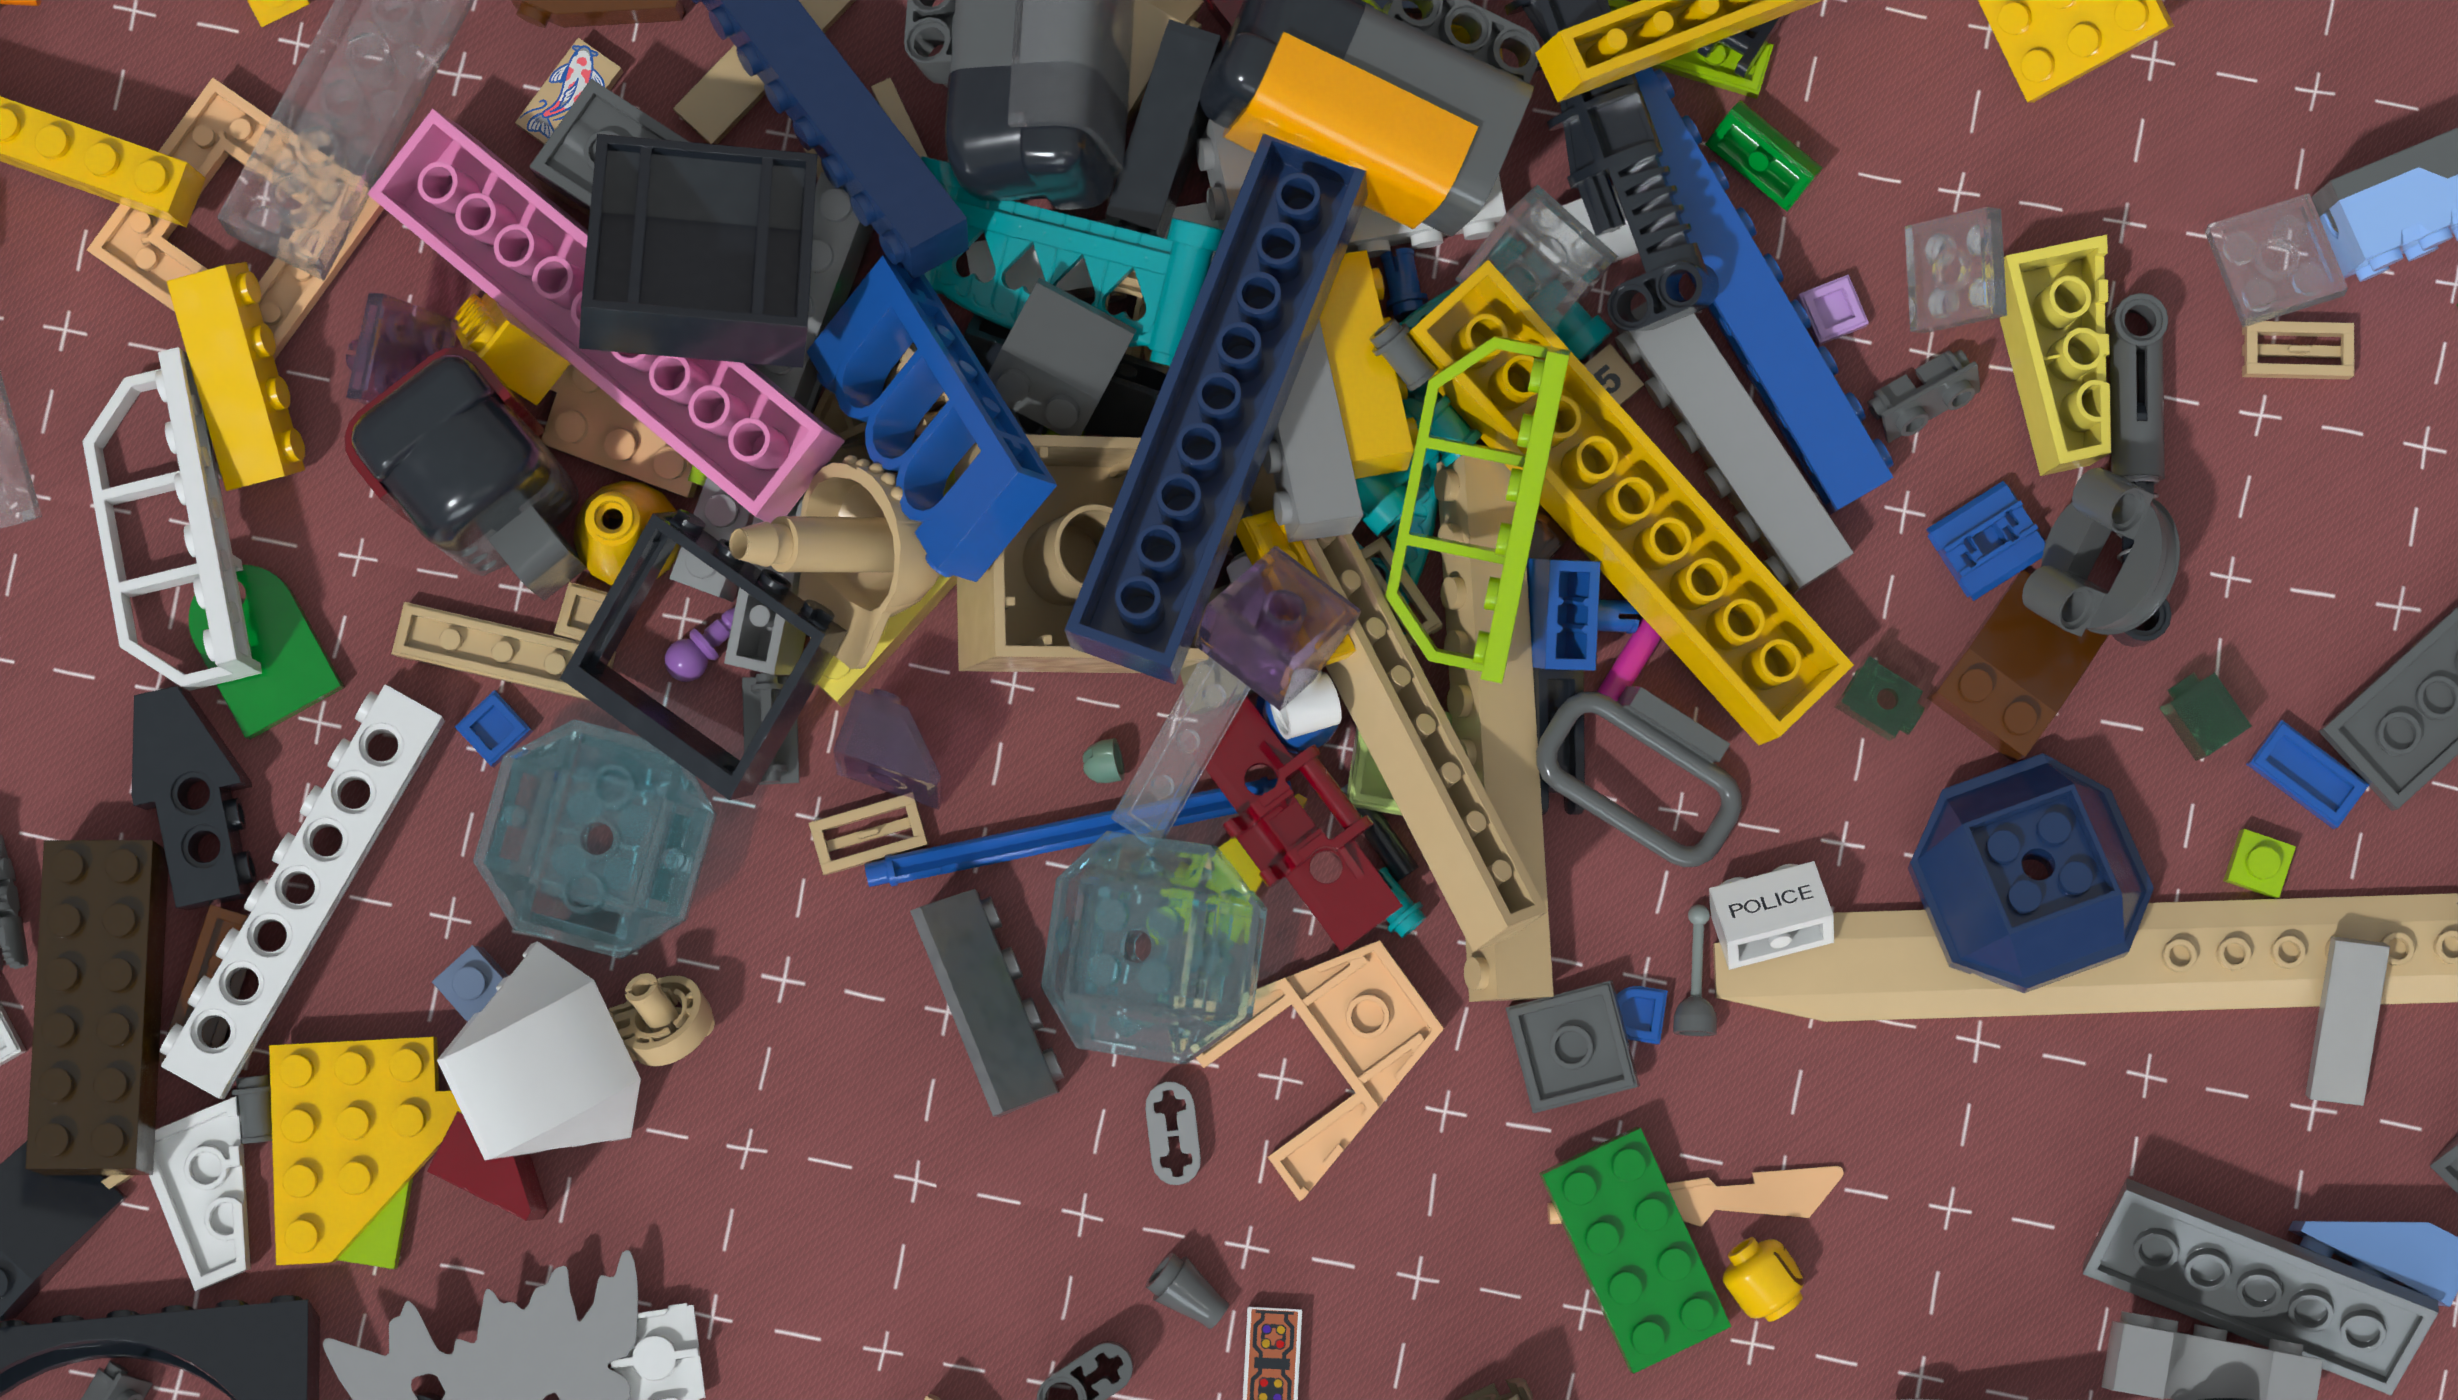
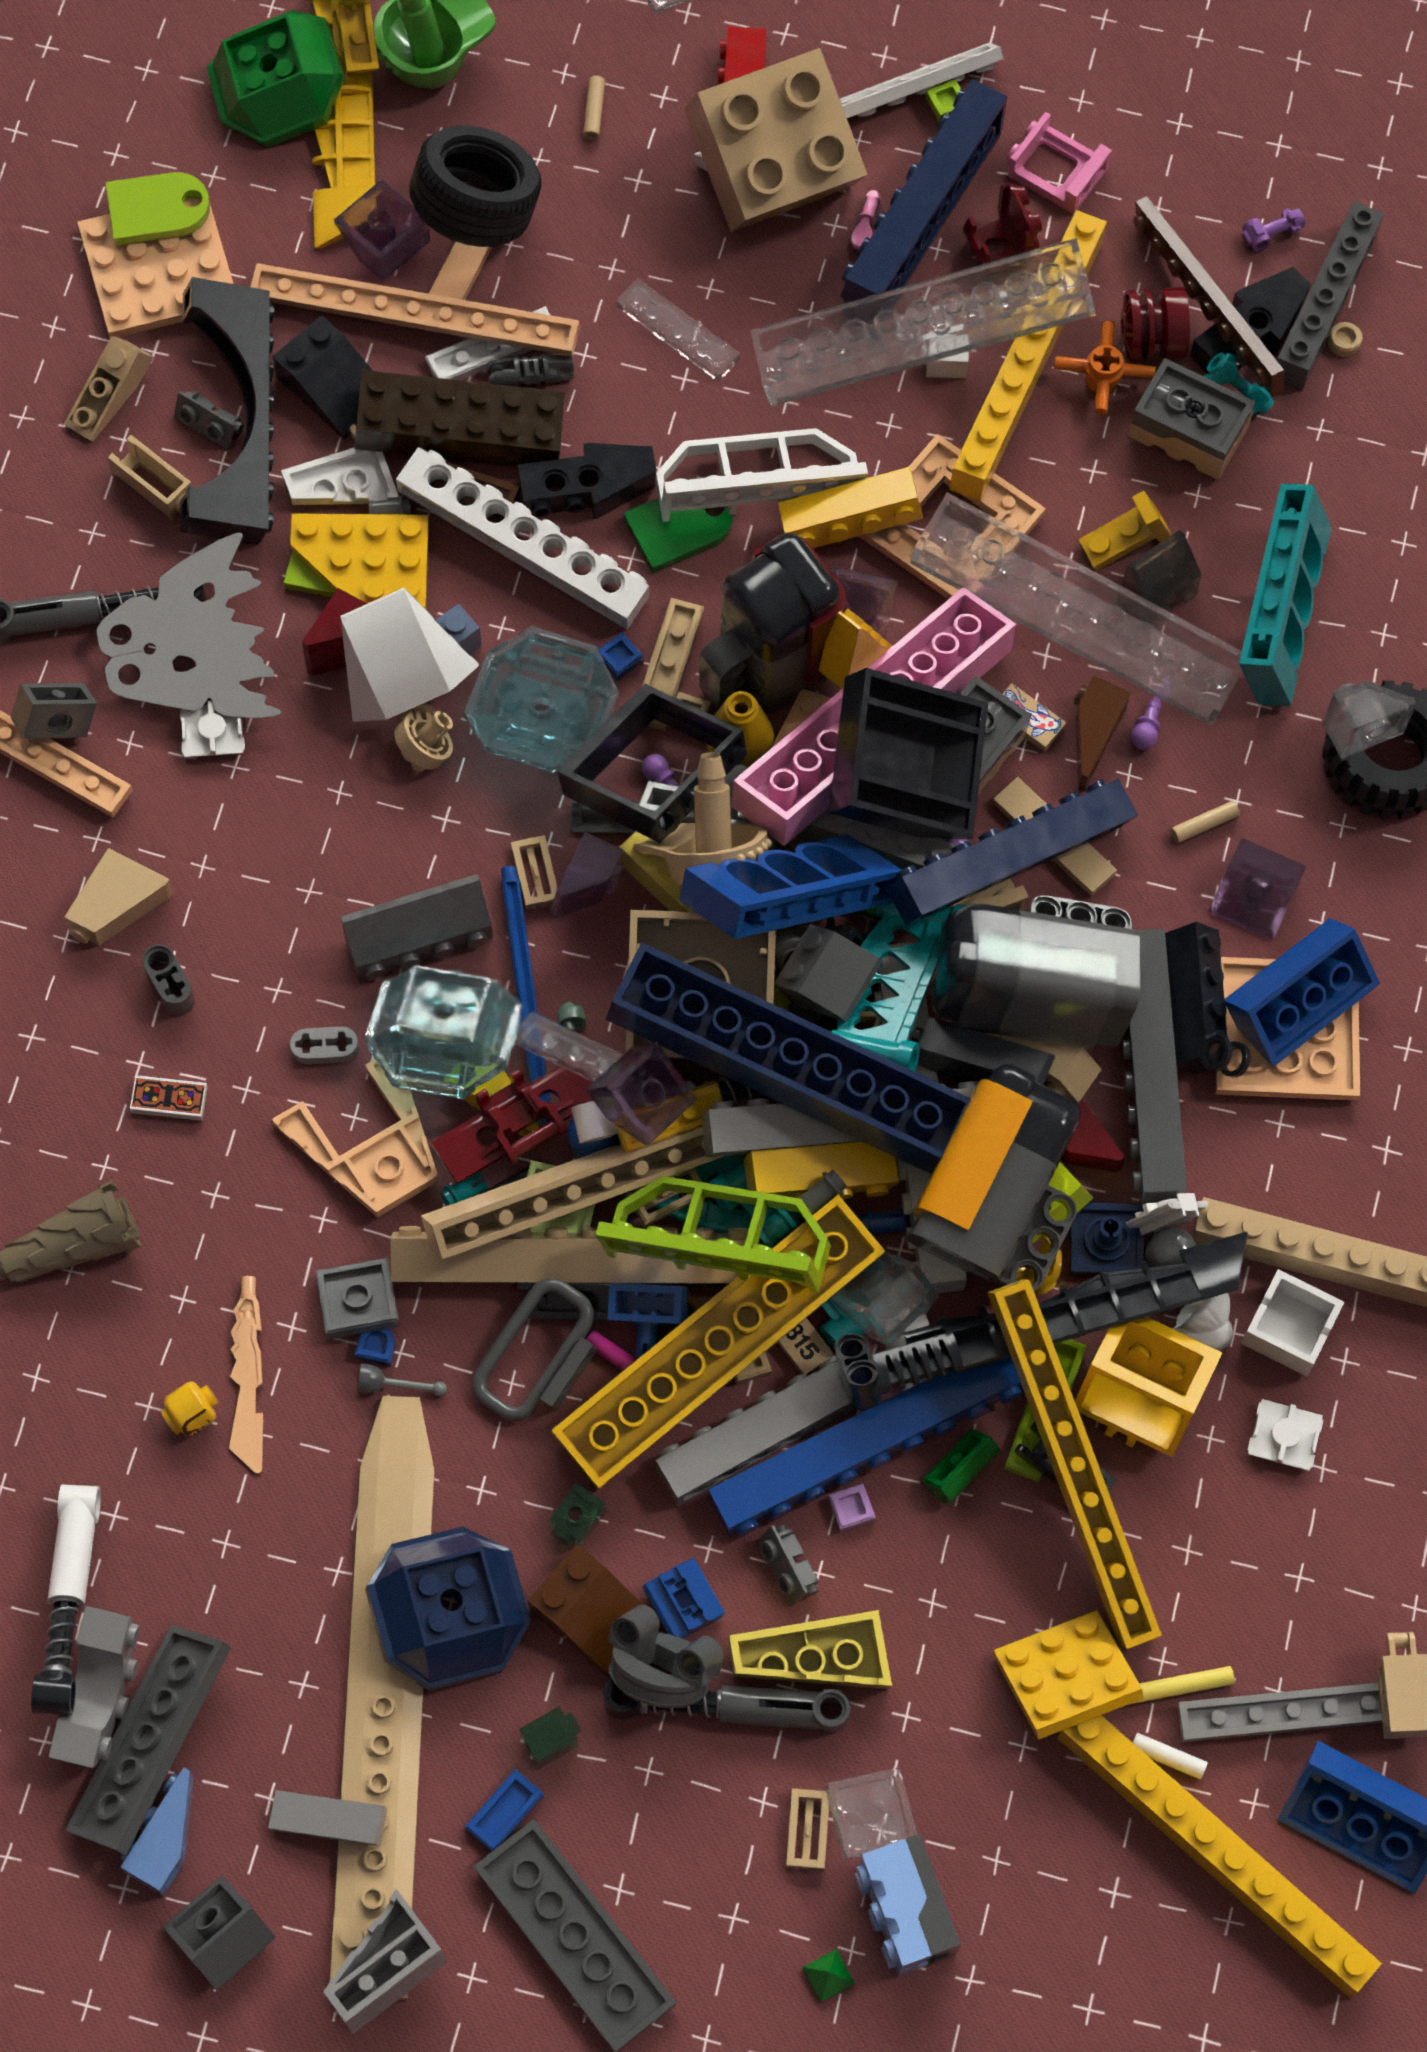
camera: 90 degrees right, 15 degrees down
dark grey cone [1146,1252,1229,1330] -> none
green plate [1539,1126,1732,1374] -> none
white brick [1709,861,1834,970] -> none
clear plate [1904,207,2007,333] -> none
lime plate [2223,829,2296,899] -> none

